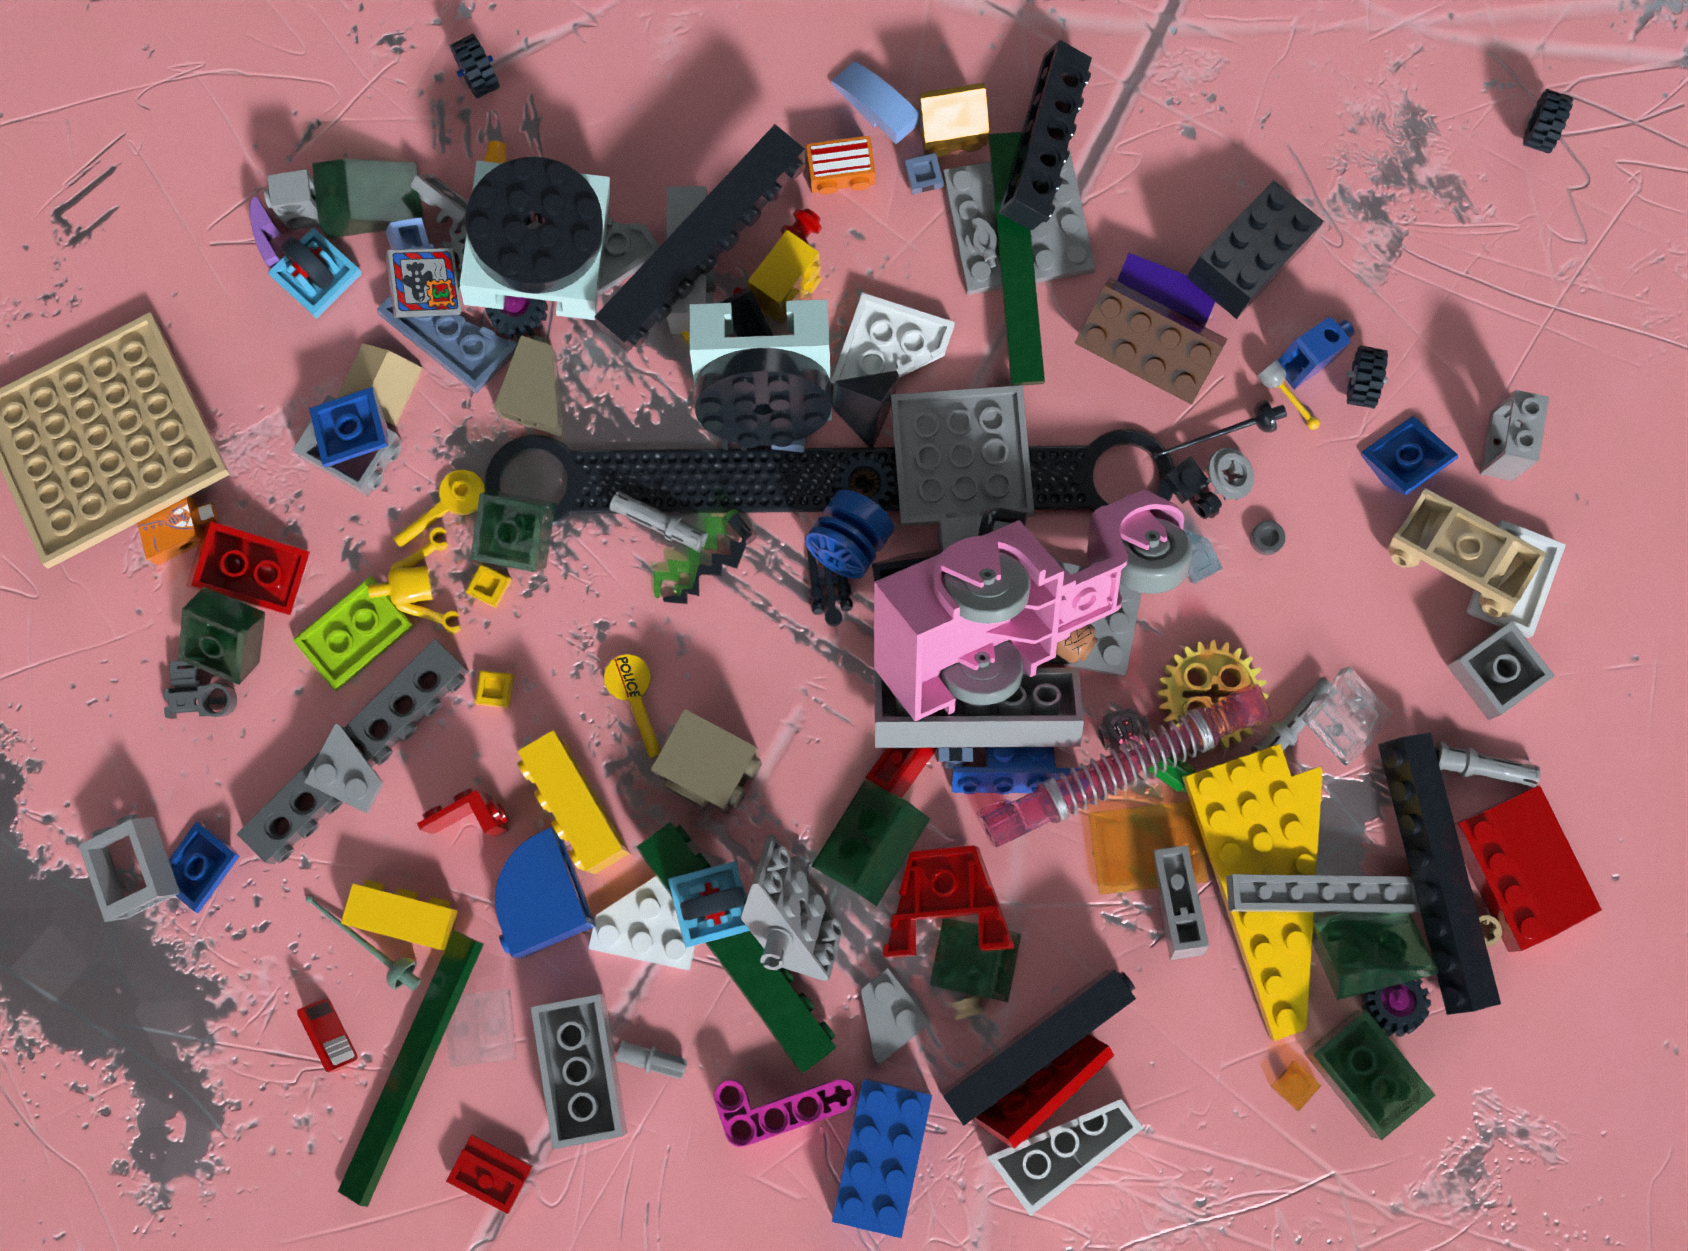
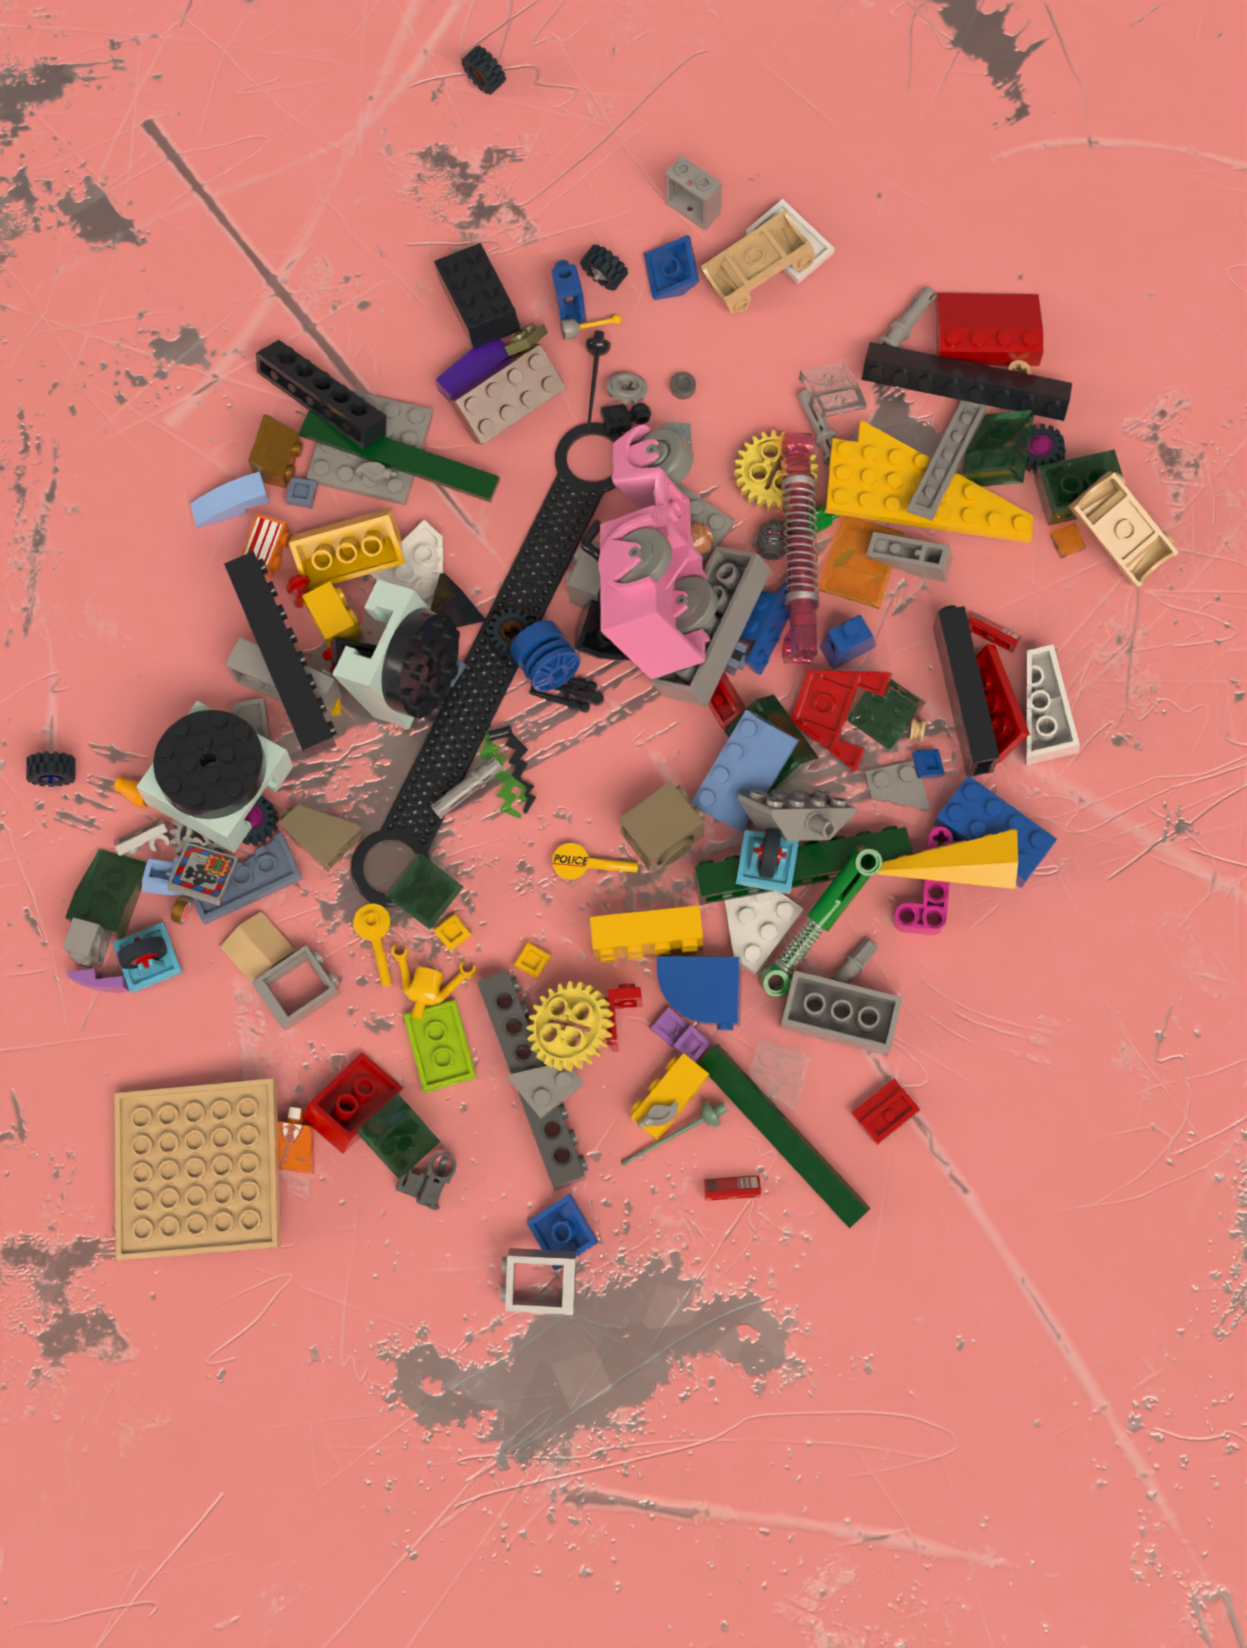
camera: 60 degrees left, 5 degrees down
blue slope [309,387,388,468] -> none
light grey plate [891,385,1034,526] -> none
light grey brick [1447,621,1555,720] -> none
none -> pearl gold tile [171,896,192,925]
none -> yellow slope [289,507,405,590]
none -> olive plate [505,323,548,356]
none -> light yellow gear [527,981,614,1072]
none -> light grey piece [636,1102,678,1128]
none -> medium lavender slope [649,1007,711,1062]
none -> medium blue slope [691,710,799,832]
none -> green piece [758,845,882,997]
none -> blue torso [820,615,876,670]
none -> yellow wedge [876,828,1018,889]
none -> blue tile [912,749,945,779]
none -> red slope [968,613,1021,653]
none -> tan piece [1068,471,1179,587]

